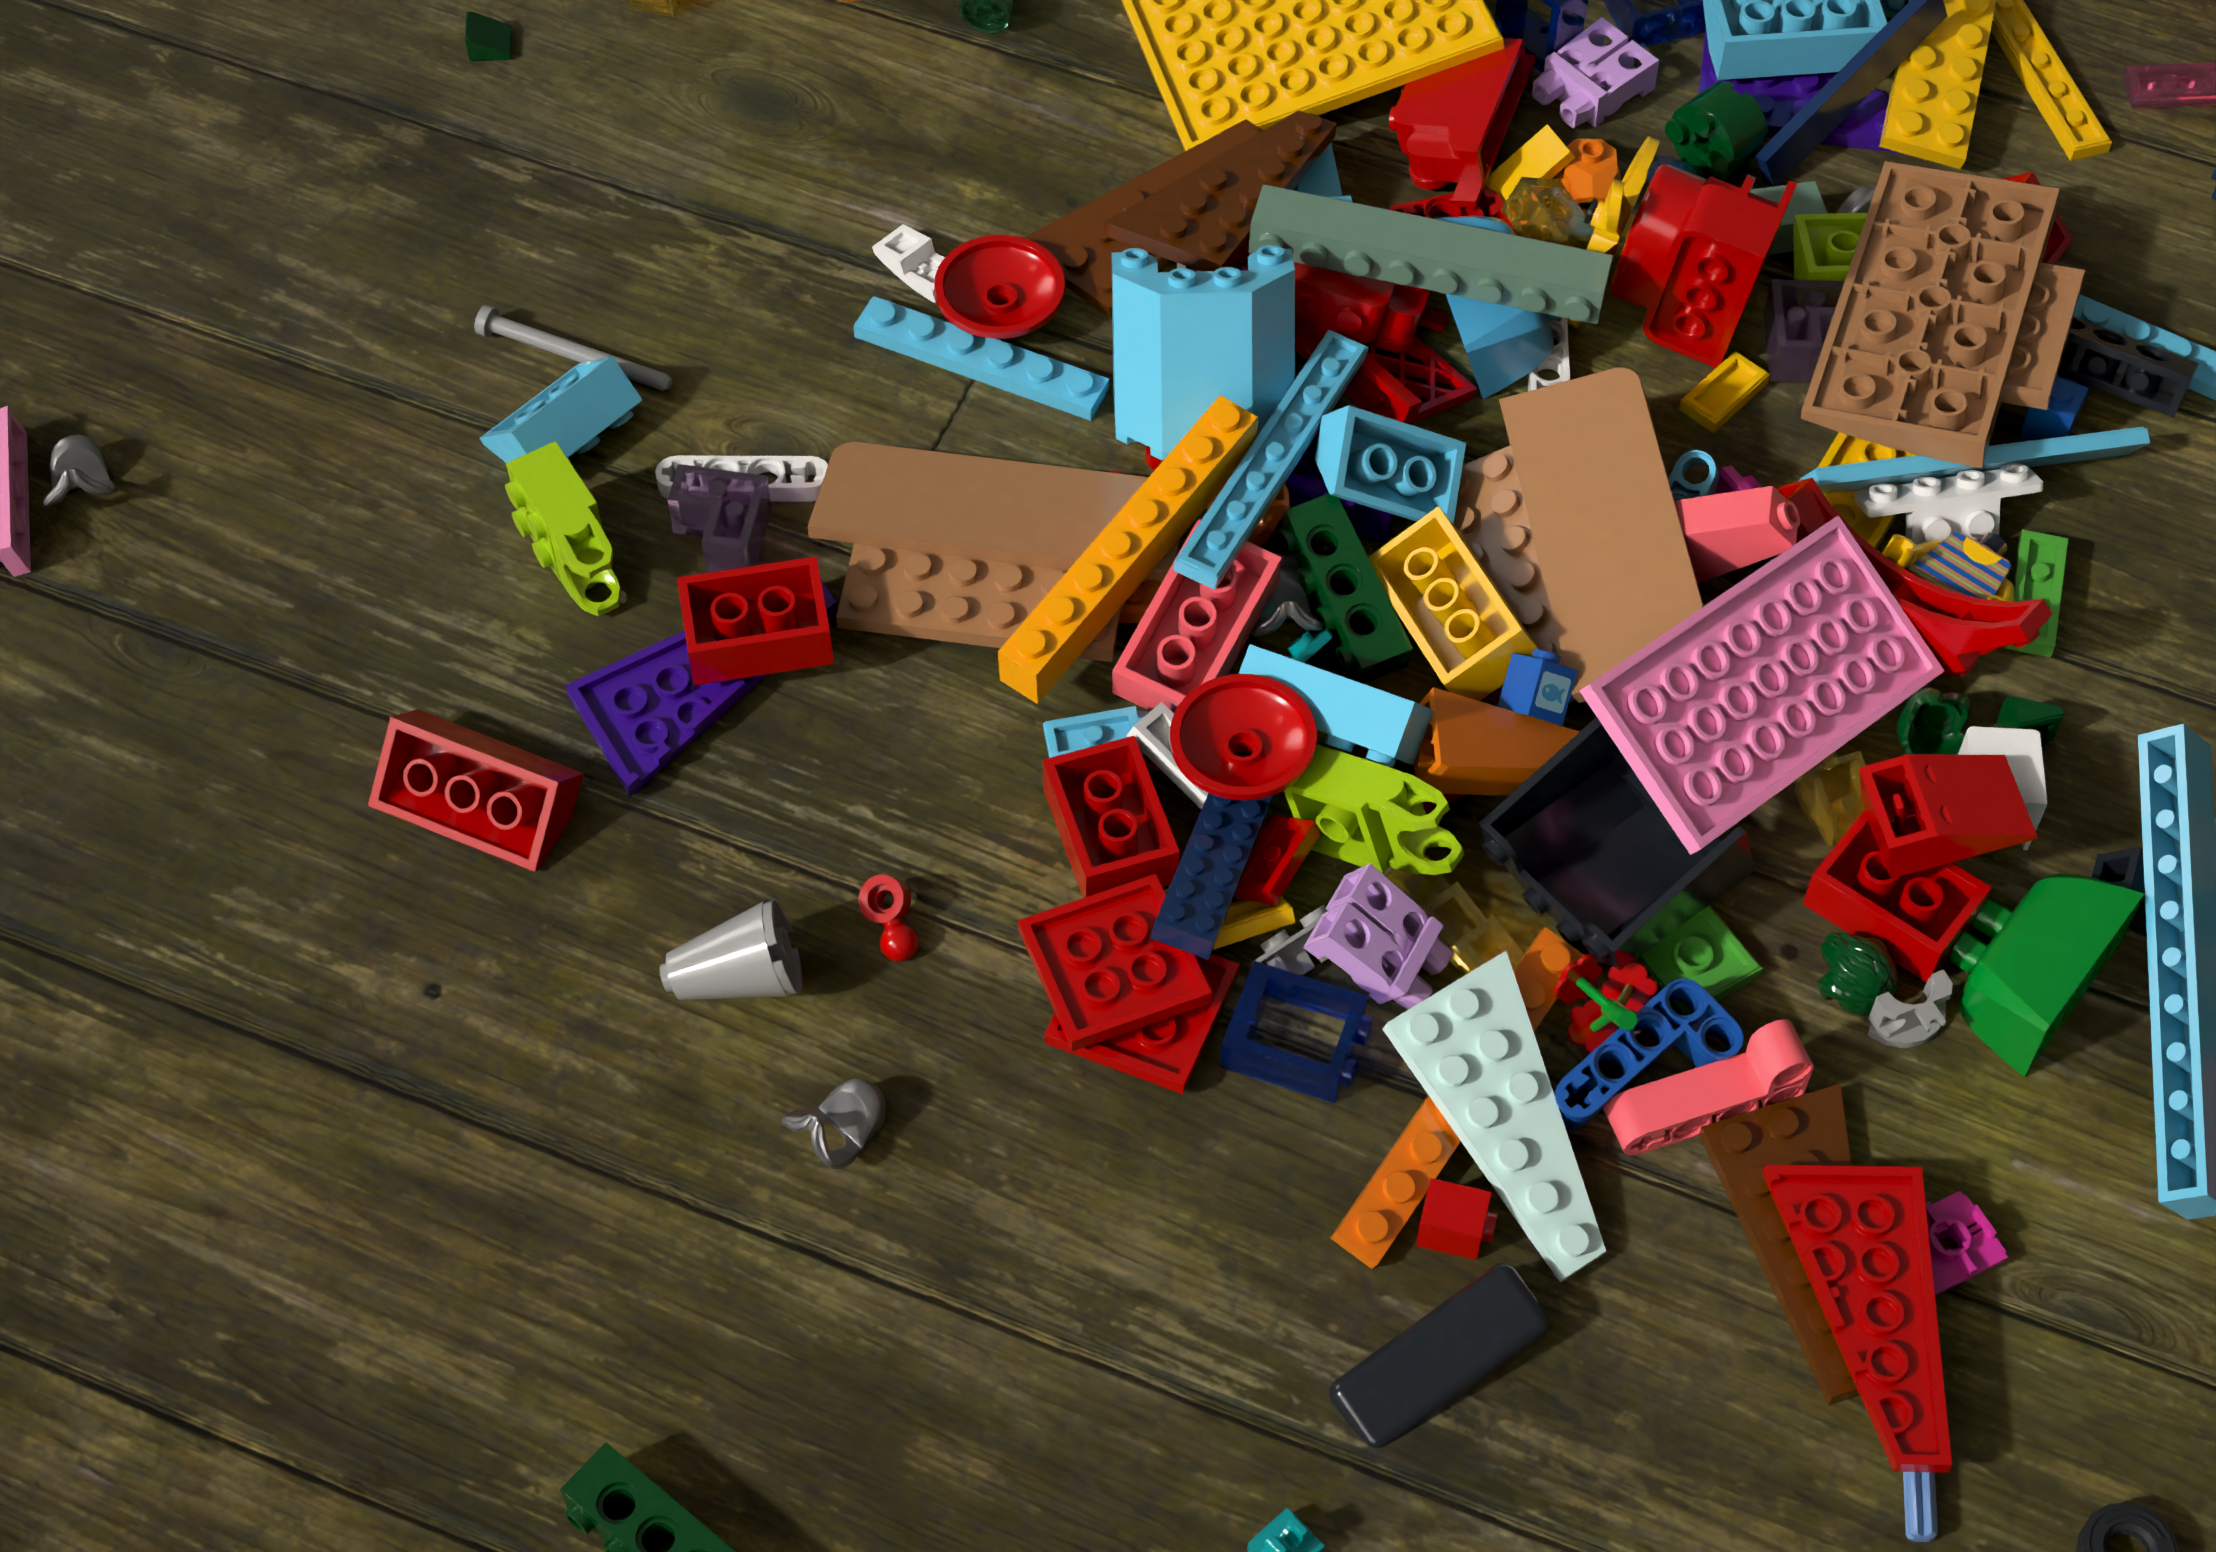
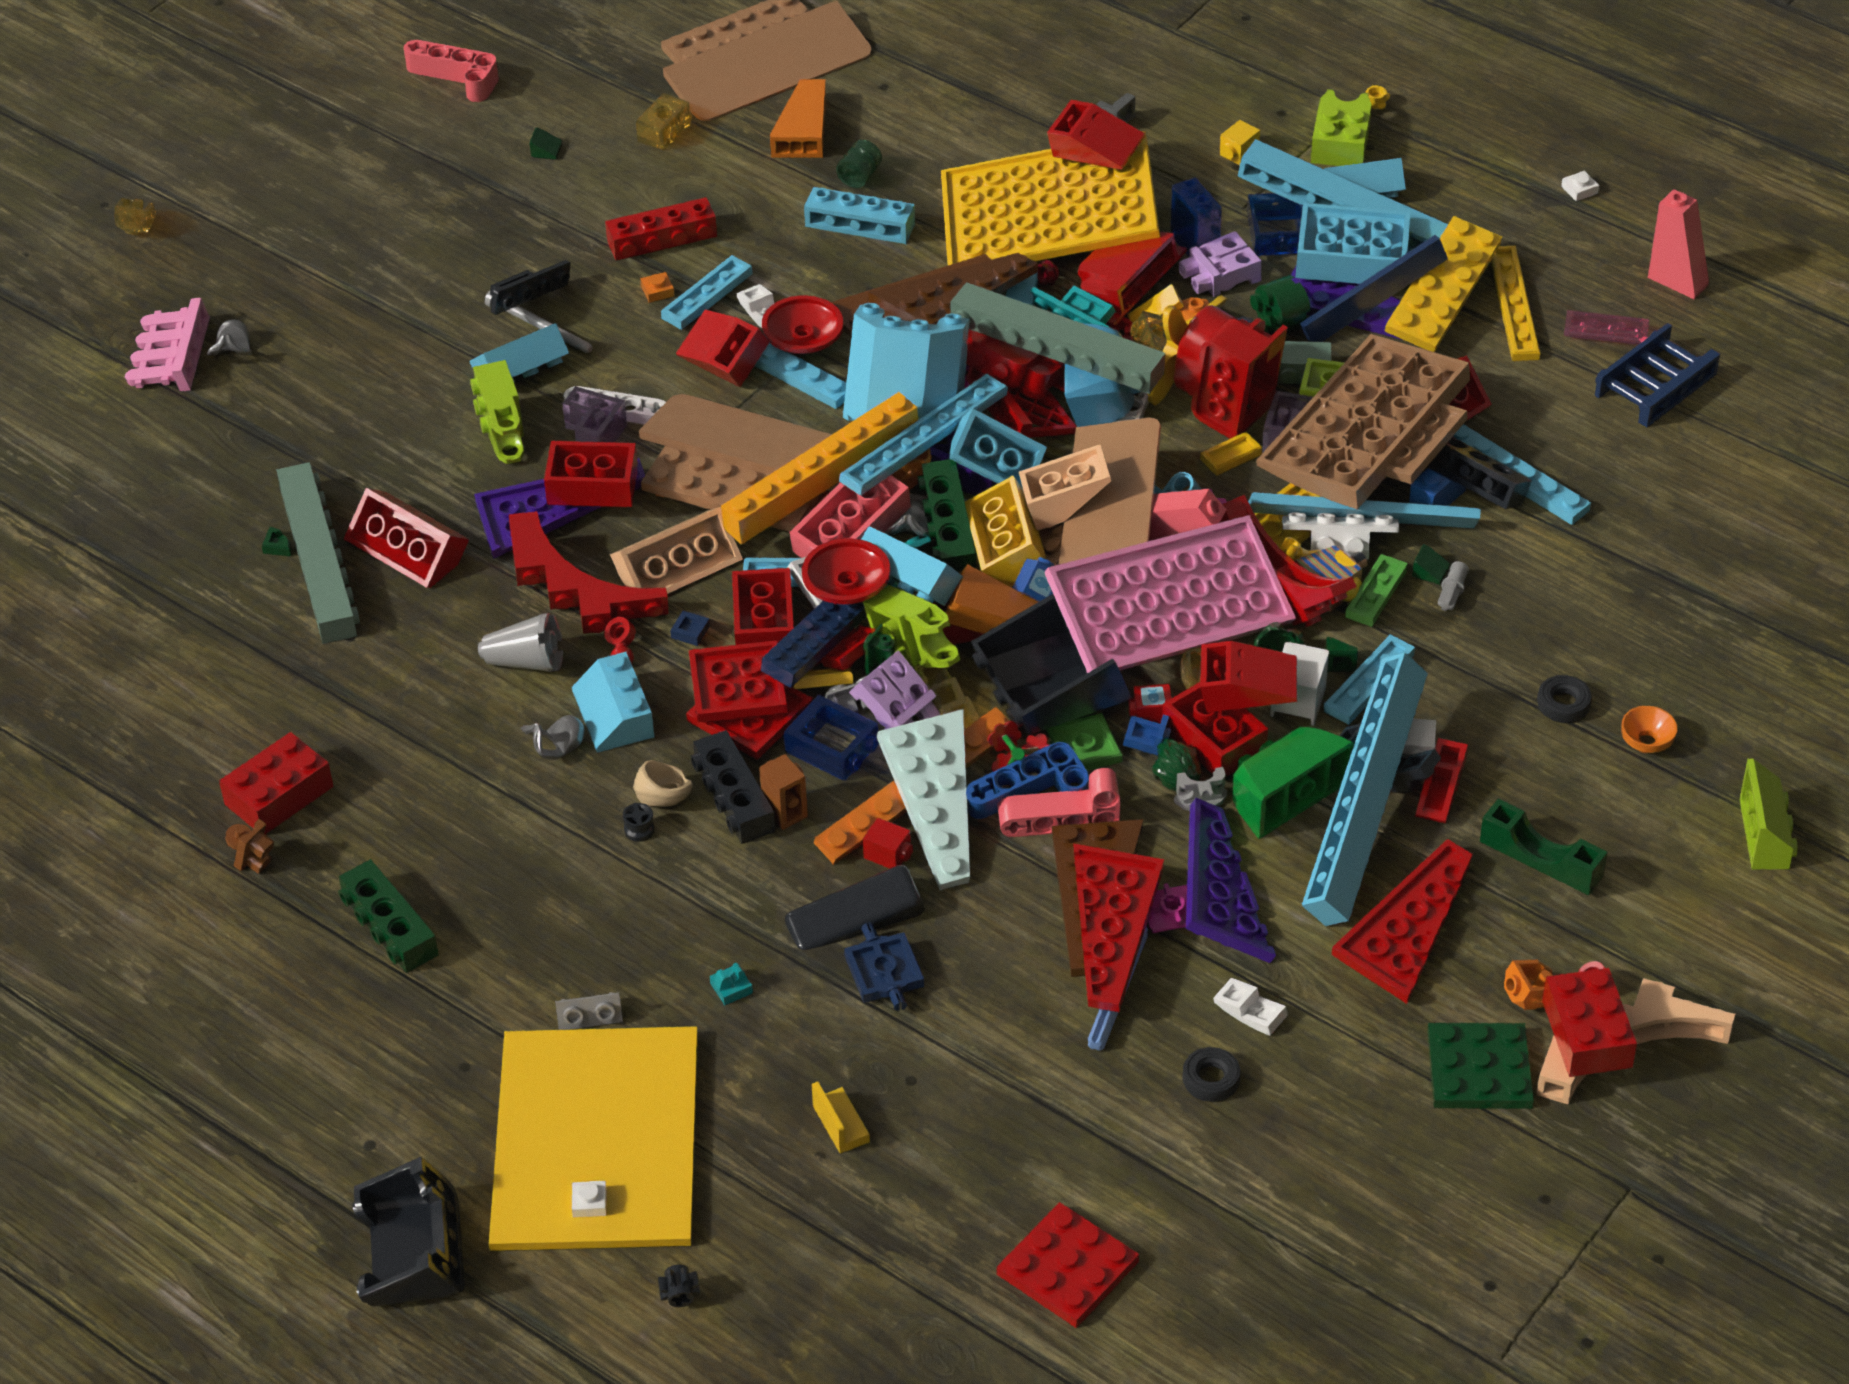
camera: 15 degrees right, 10 degrees down
none -> red brick [219,732,334,834]
none -> dark orange hips [225,819,274,874]
none -> dark green tile [261,527,292,556]
none -> sand green brick [276,462,360,644]
none -> black bracket [490,260,571,315]
none -> red arch [508,511,668,634]
none -> medium azure slope [572,652,654,753]
none -> red brick [605,197,717,261]
none -> light nougat slope [610,507,743,594]
none -> black wheel [622,803,655,842]
none -> tan hair [633,760,693,807]
none -> orange plate [640,272,675,303]
none -> medium azure plate [661,255,753,330]
none -> dark blue plate [670,611,710,646]
none -> red slope [676,310,769,387]
none -> black brick [691,730,776,844]
none -> dark orange brick [759,754,808,830]
none -> medium azure brick [804,187,915,244]
none -> dark blue plate [844,922,924,1011]
none -> dark green hinge [863,624,895,676]
none -> light nougat slope [1019,444,1112,531]
none -> teal bracket [1030,286,1116,327]
none -> dark red plate [1038,260,1059,286]
none -> blue bracket [1123,714,1172,755]
none -> red brick [1128,684,1172,724]
none -> dark purple wing [1186,797,1276,963]
none -> white slope [1213,978,1288,1036]
none -> medium azure plate [1324,634,1415,725]
none -> dark green slope [1412,544,1450,585]
none -> light grey axle [1437,561,1469,611]

